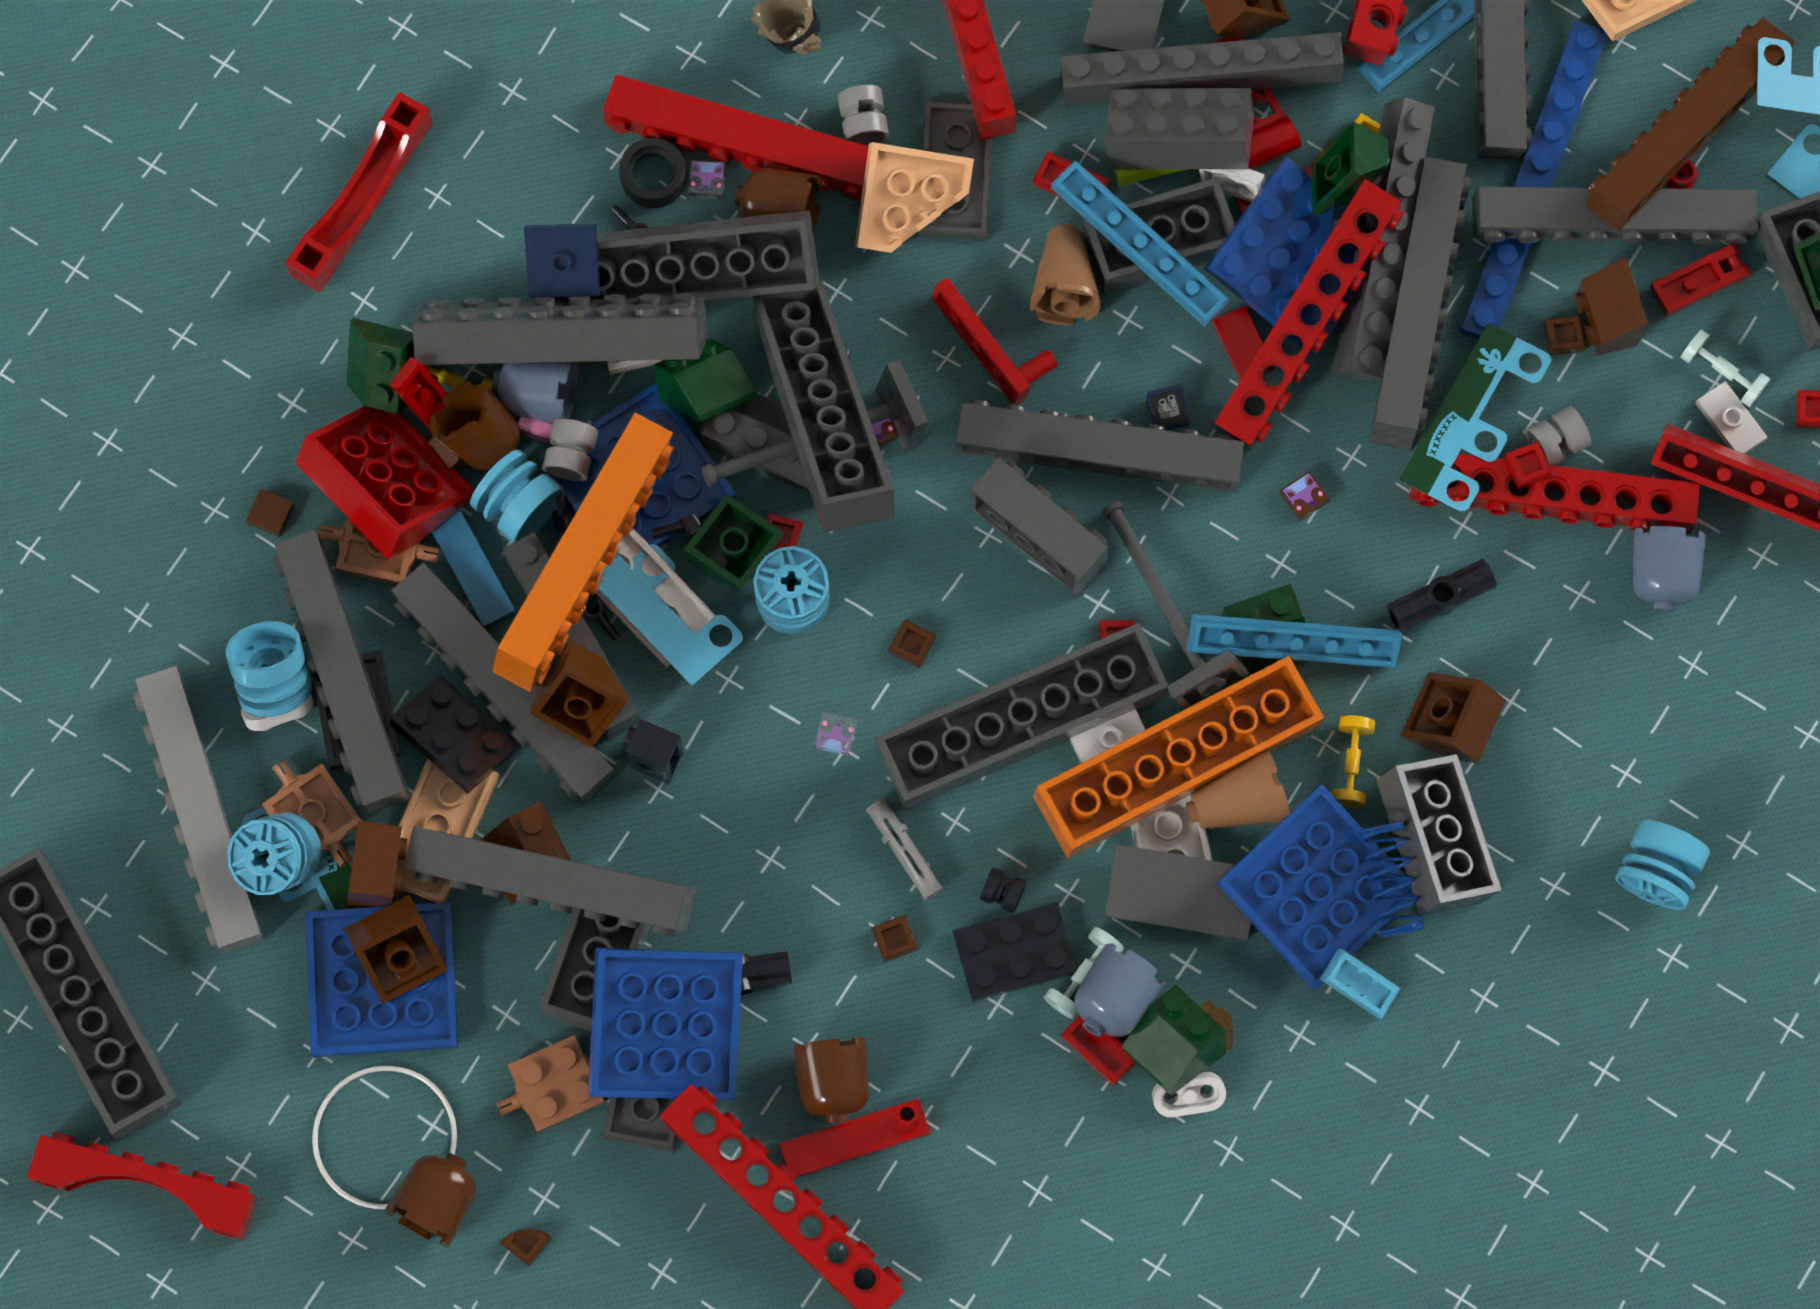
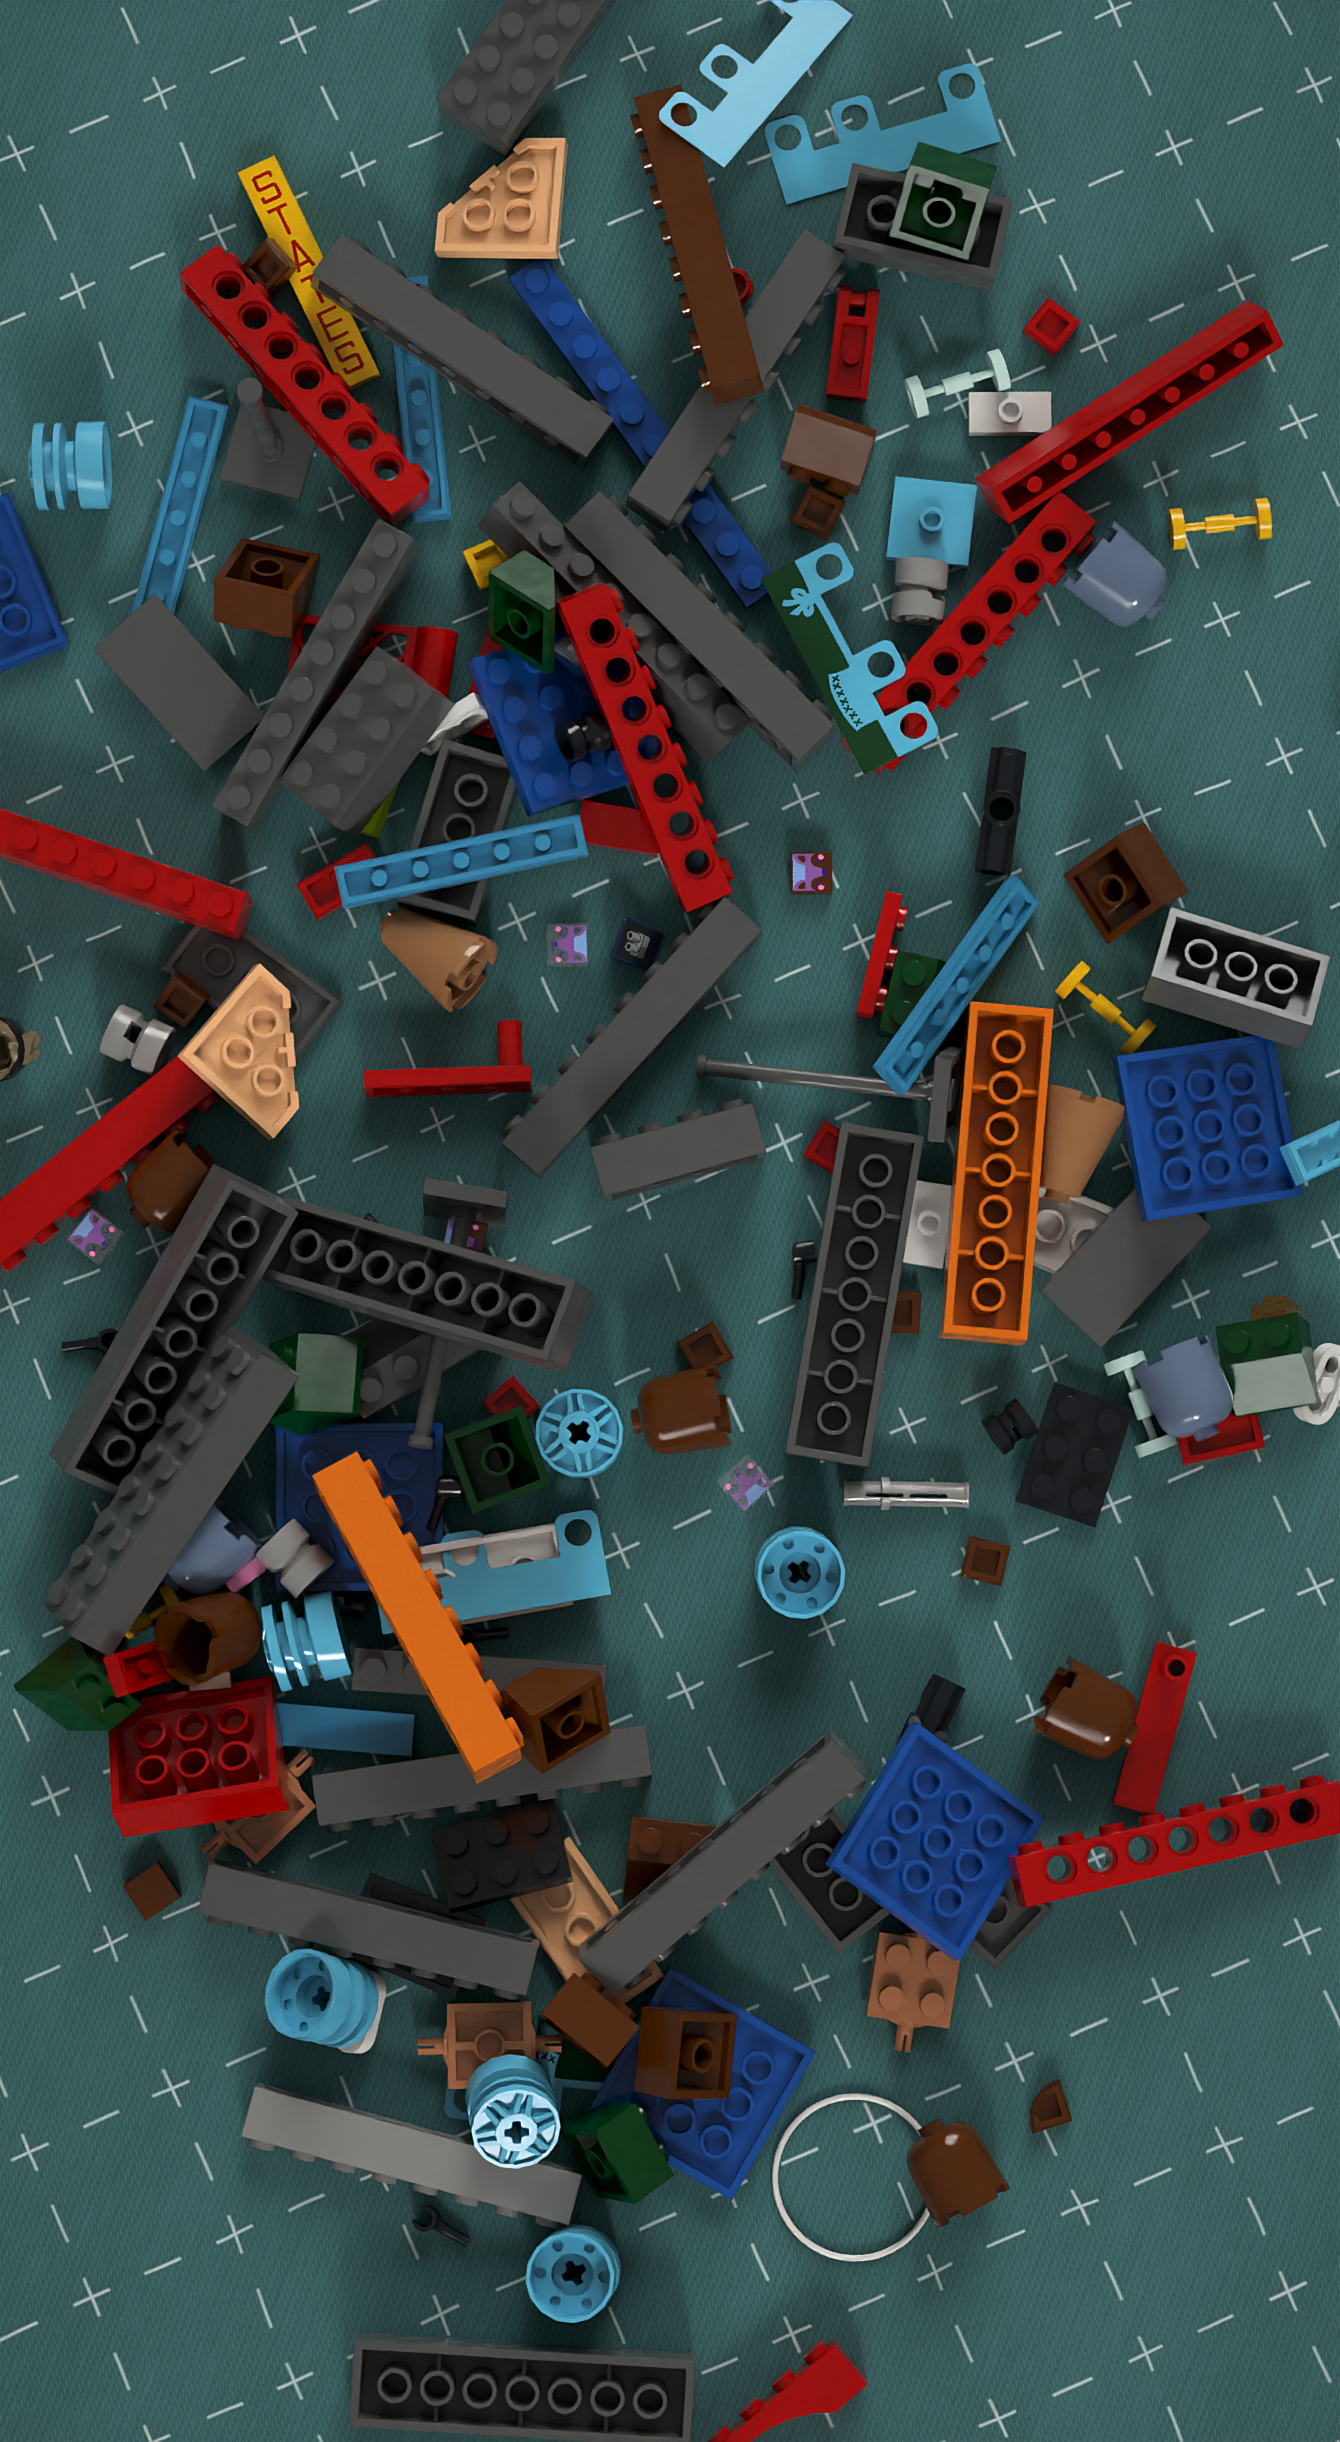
camera: 55 degrees left, 10 degrees up
dark blue plate [524,224,601,297] -> none
black tyre [620,138,686,208] -> none
black brick [623,719,684,784] -> none
blue piece [1359,821,1425,937] -> none
red tile [1504,441,1552,489] -> none
none -> reddish brown tile [153,971,211,1031]
none -> black hand [412,2205,470,2247]
none -> medium azure wheel [526,2224,622,2323]
none -> tile [547,923,589,967]
none -> black wheel [555,710,612,763]
none -> dark green slope [560,2100,674,2204]
none -> reddish brown cylinder [631,1364,732,1455]
none -> medium azure wheel [754,1526,845,1619]
none -> black hand [791,1240,817,1299]
none -> red plate [856,891,908,1020]
none -> medium azure plate [886,476,977,569]
none -> reddish brown tile [891,1291,921,1335]
none -> yellow wheel [1167,497,1272,550]

